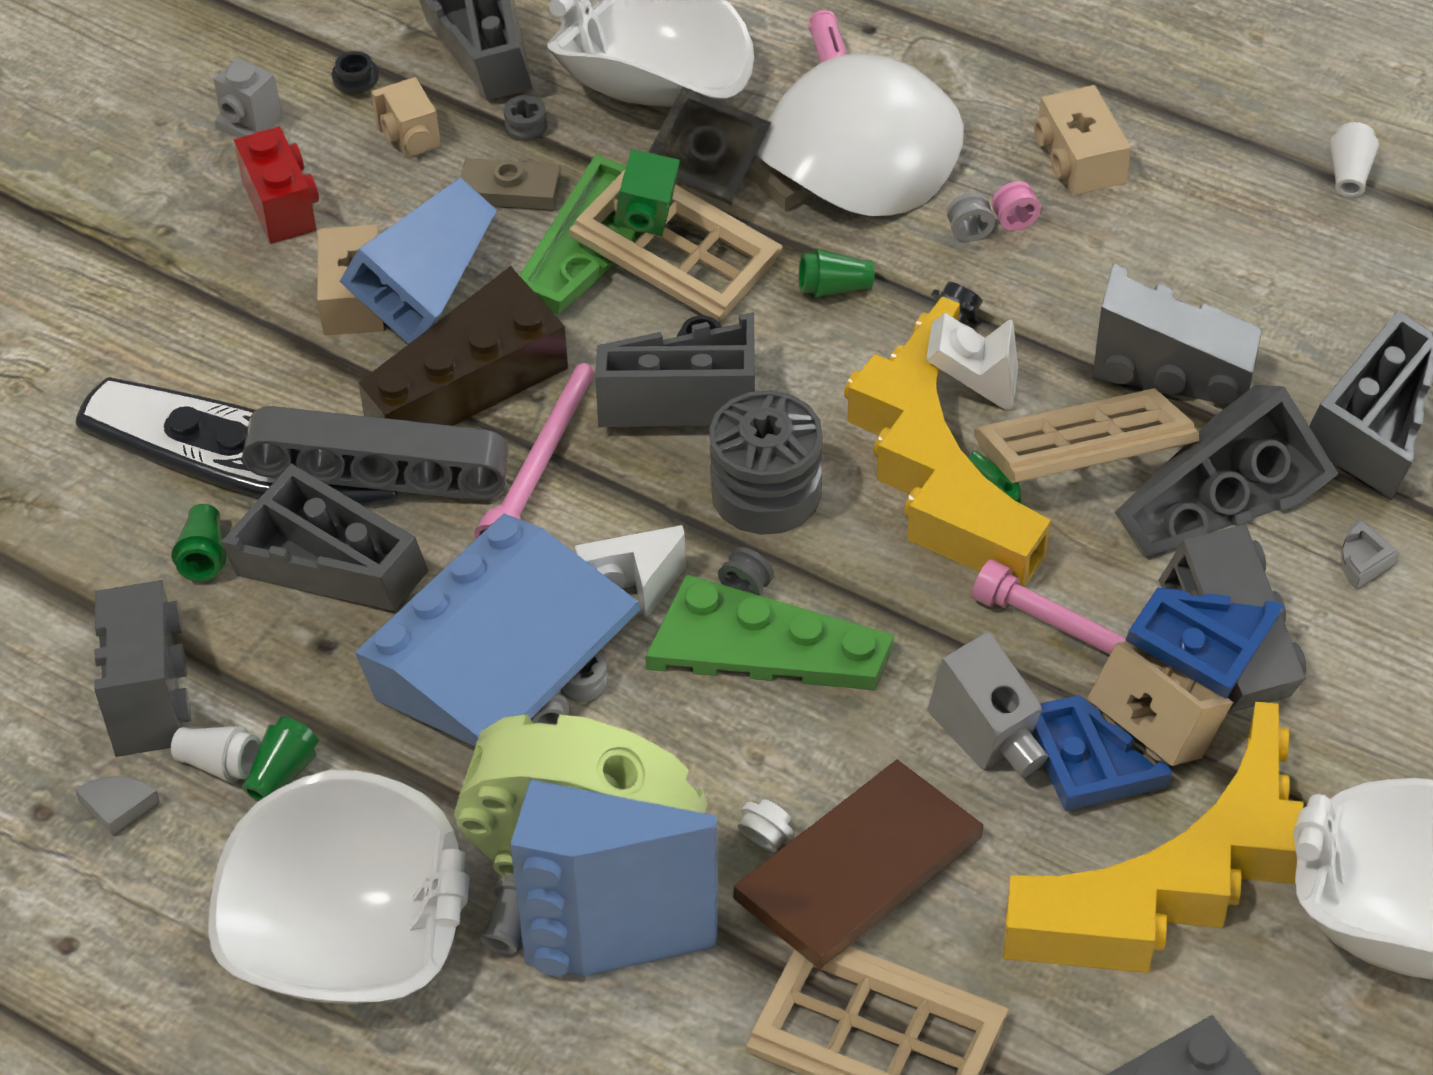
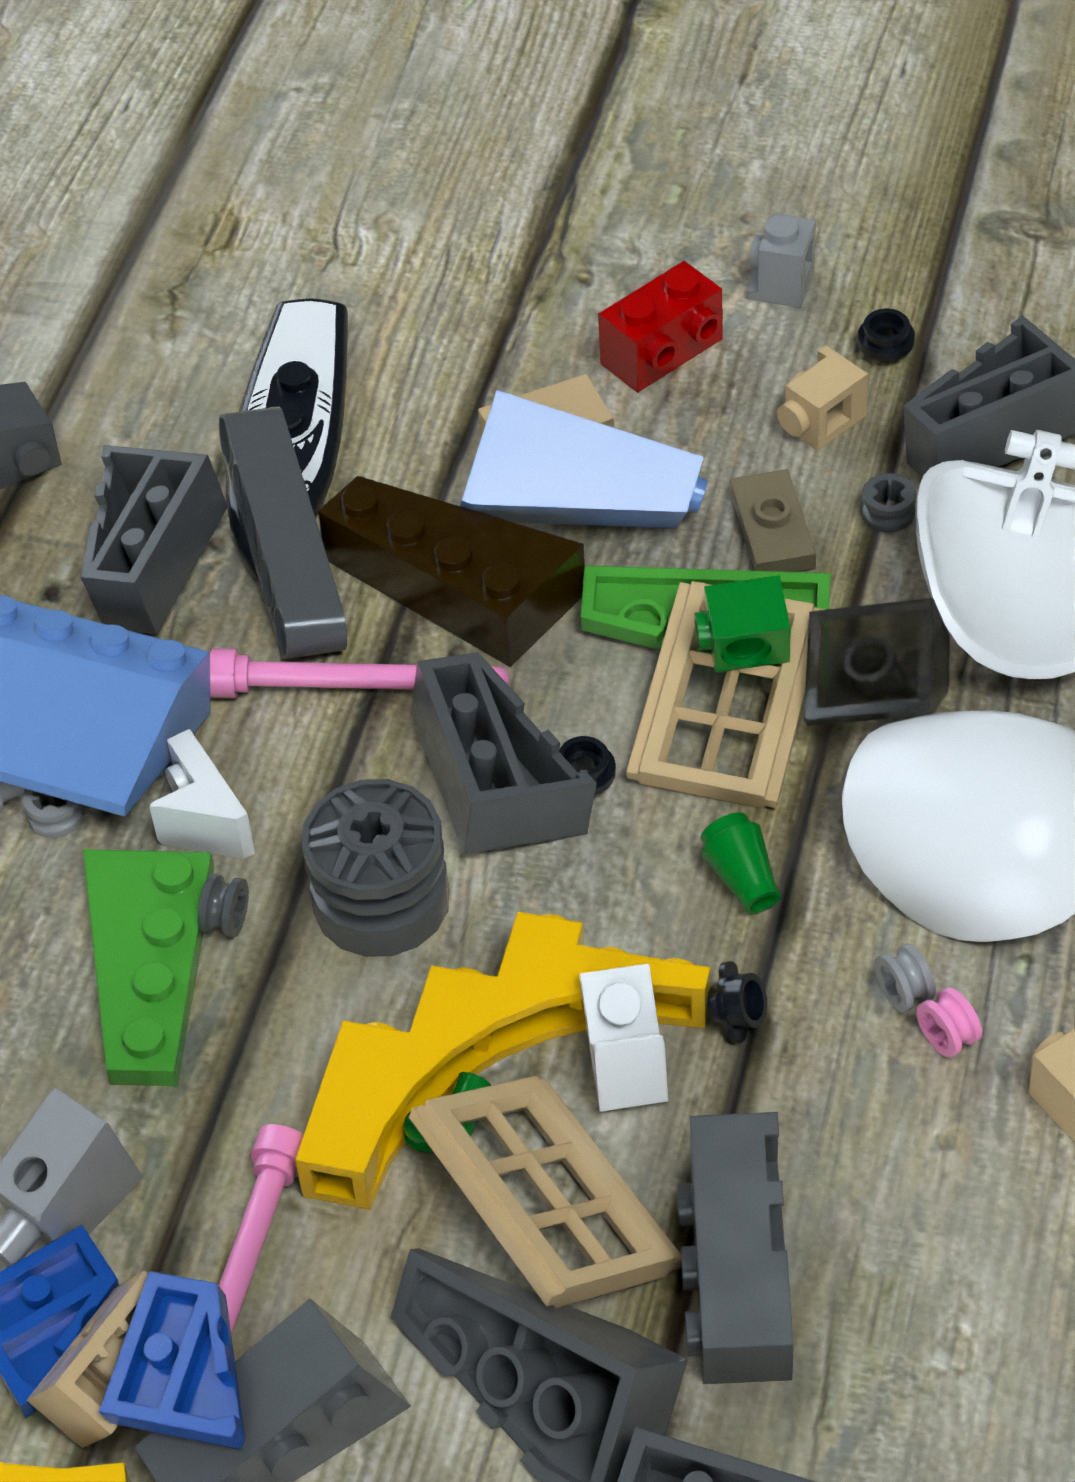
camera: 75 degrees right, 0 degrees up
green cone [171,504,226,582] -> none

